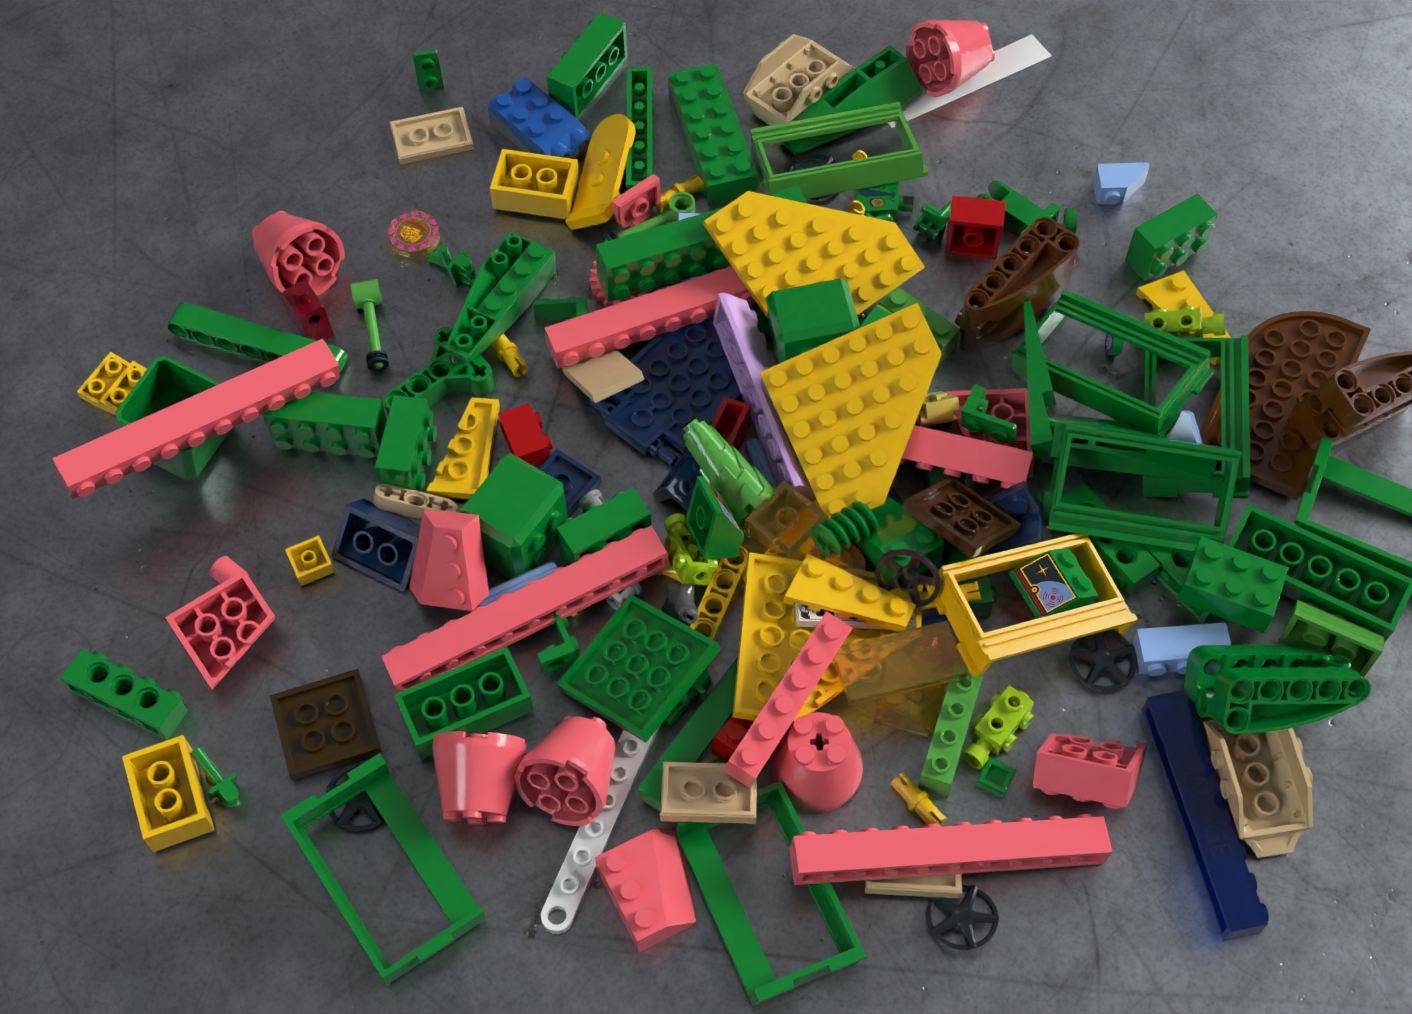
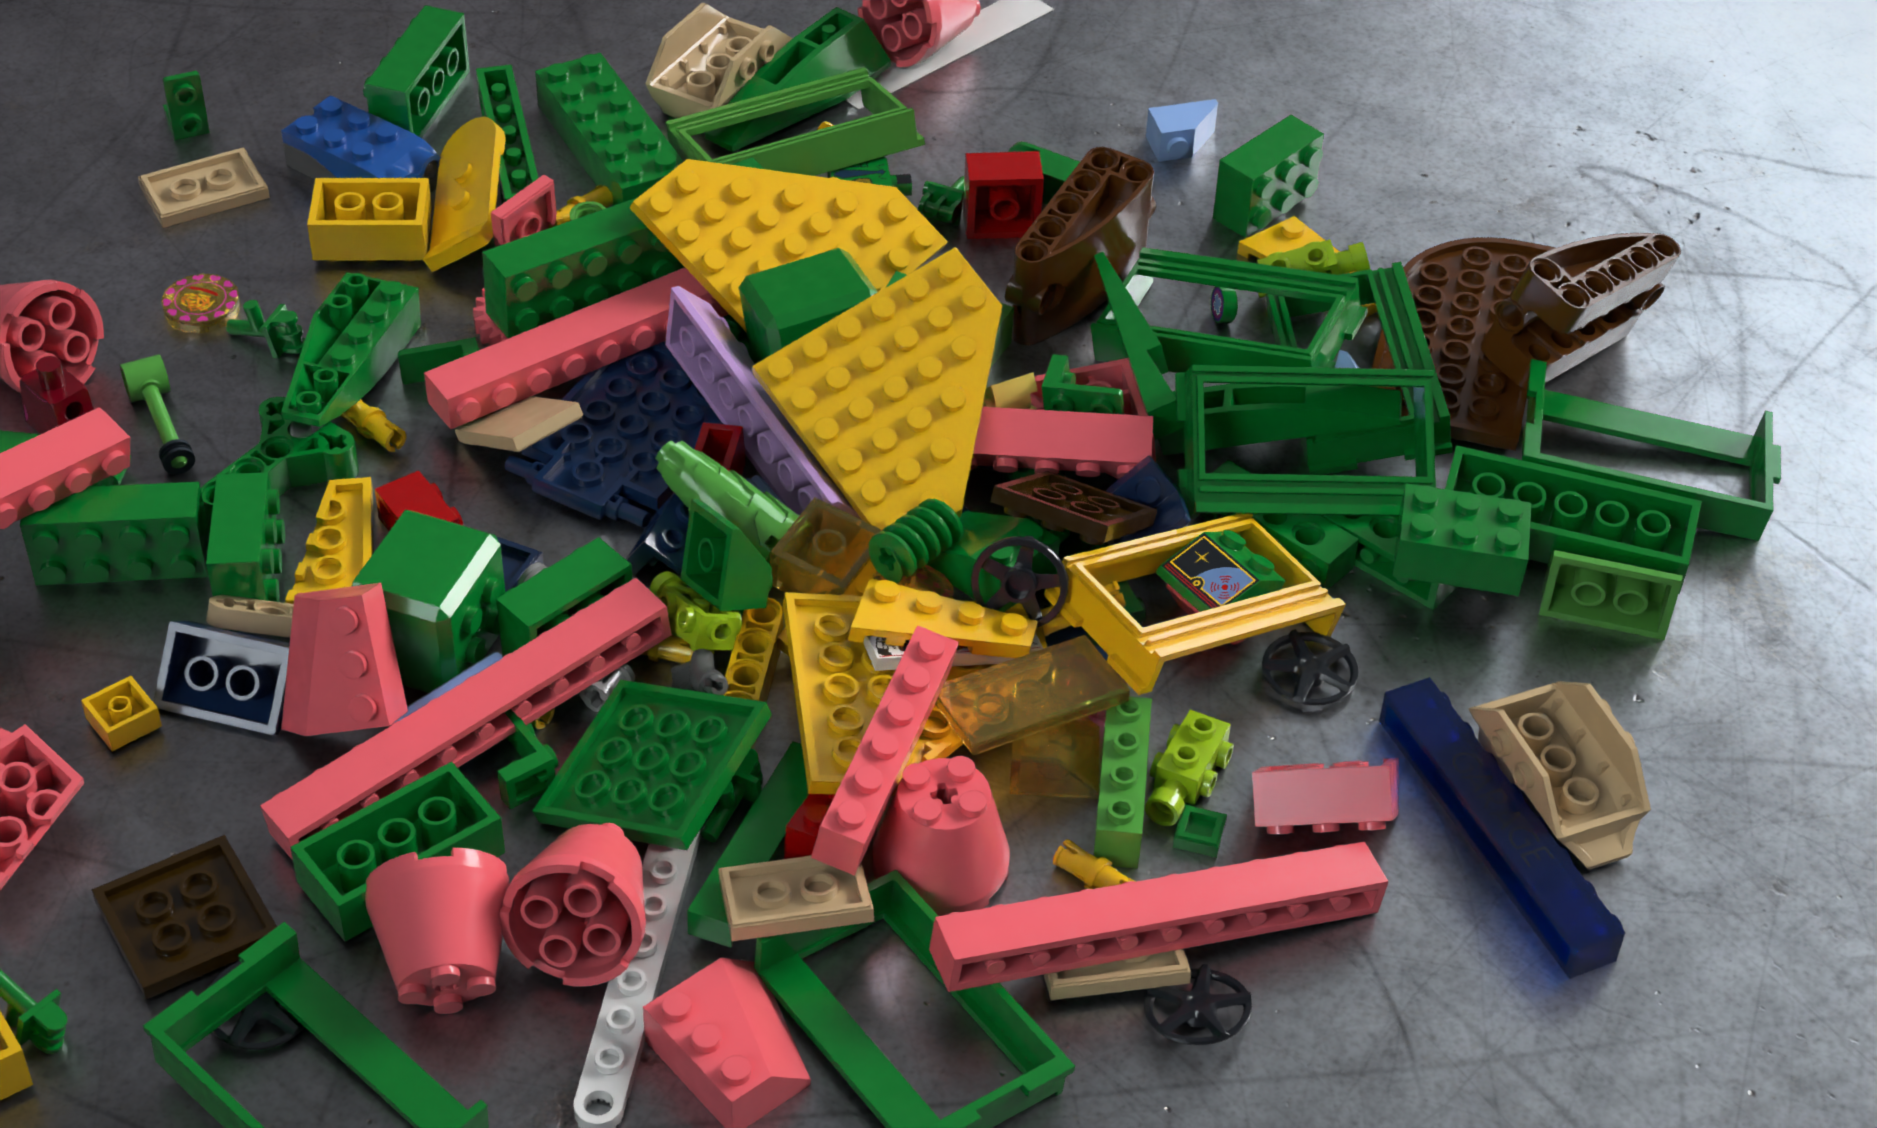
camera: 15 degrees left, 15 degrees down
light blue brick [1131,622,1231,676] -> none
green panel [1184,645,1371,734] -> none

